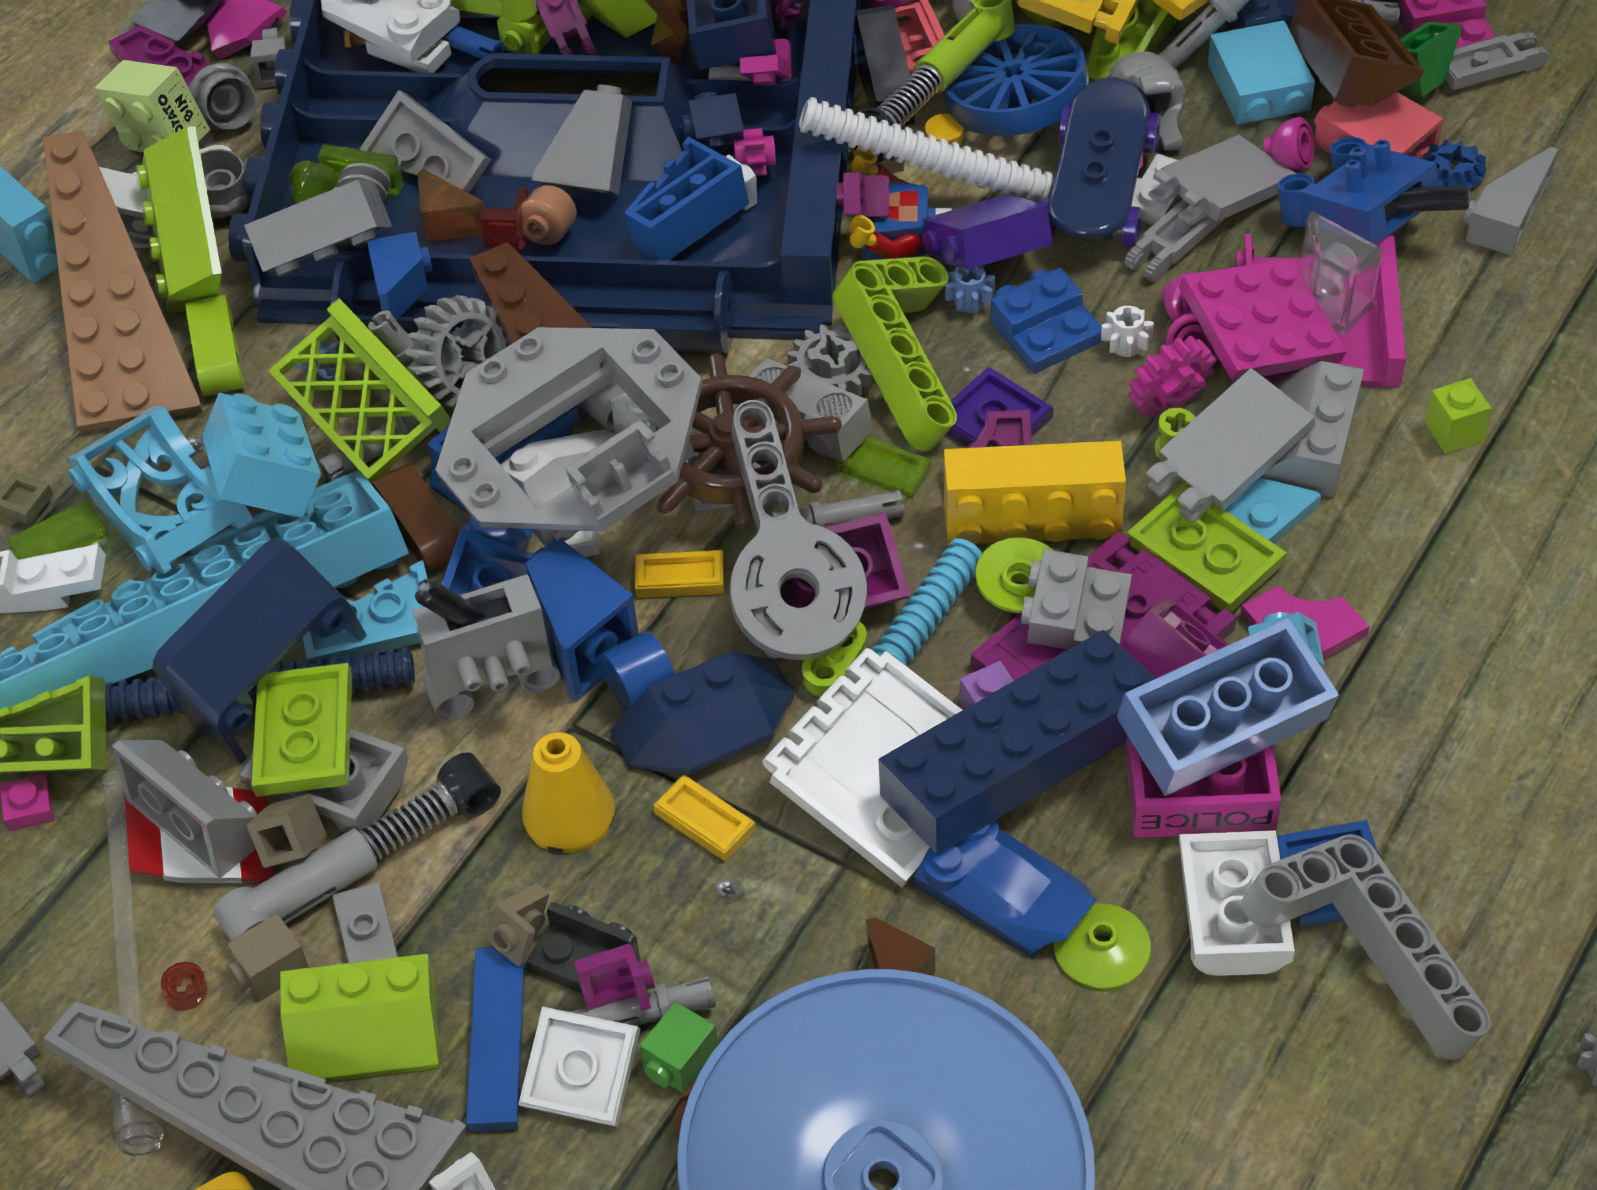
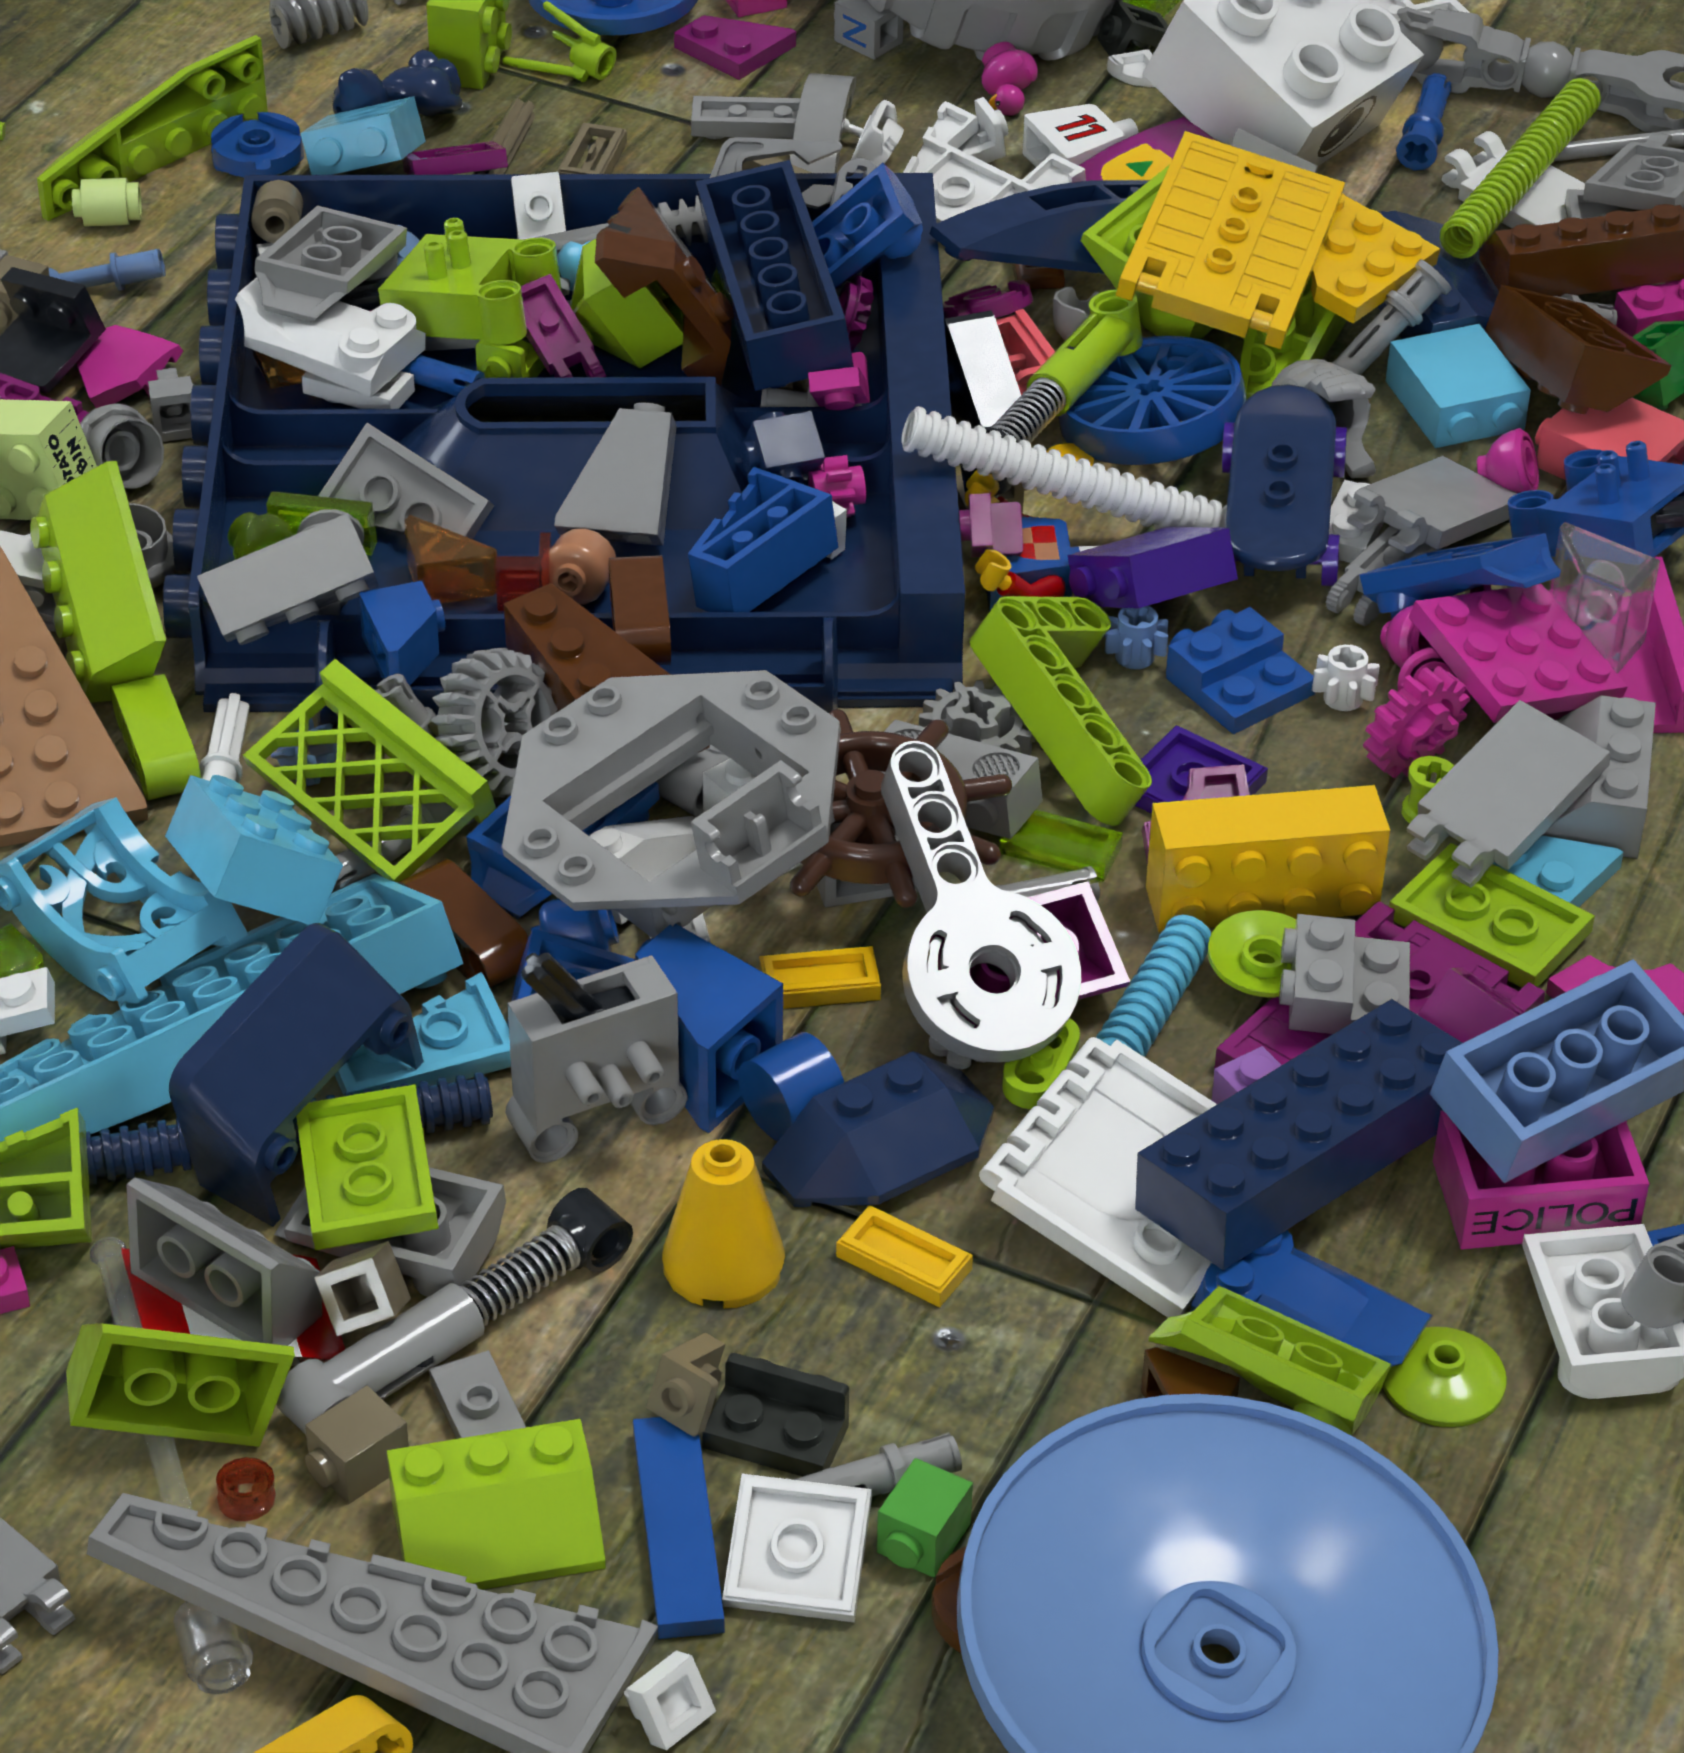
camera: 10 degrees left, 10 degrees down
magenta bracket [574,943,655,1011] -> none
none -> lime slope [66,1323,295,1447]
none -> white axle [199,693,249,783]
none -> reddish brown beam [609,555,671,665]
none -> lime slope [1148,1286,1391,1436]
none -> blue slope [1359,533,1561,619]

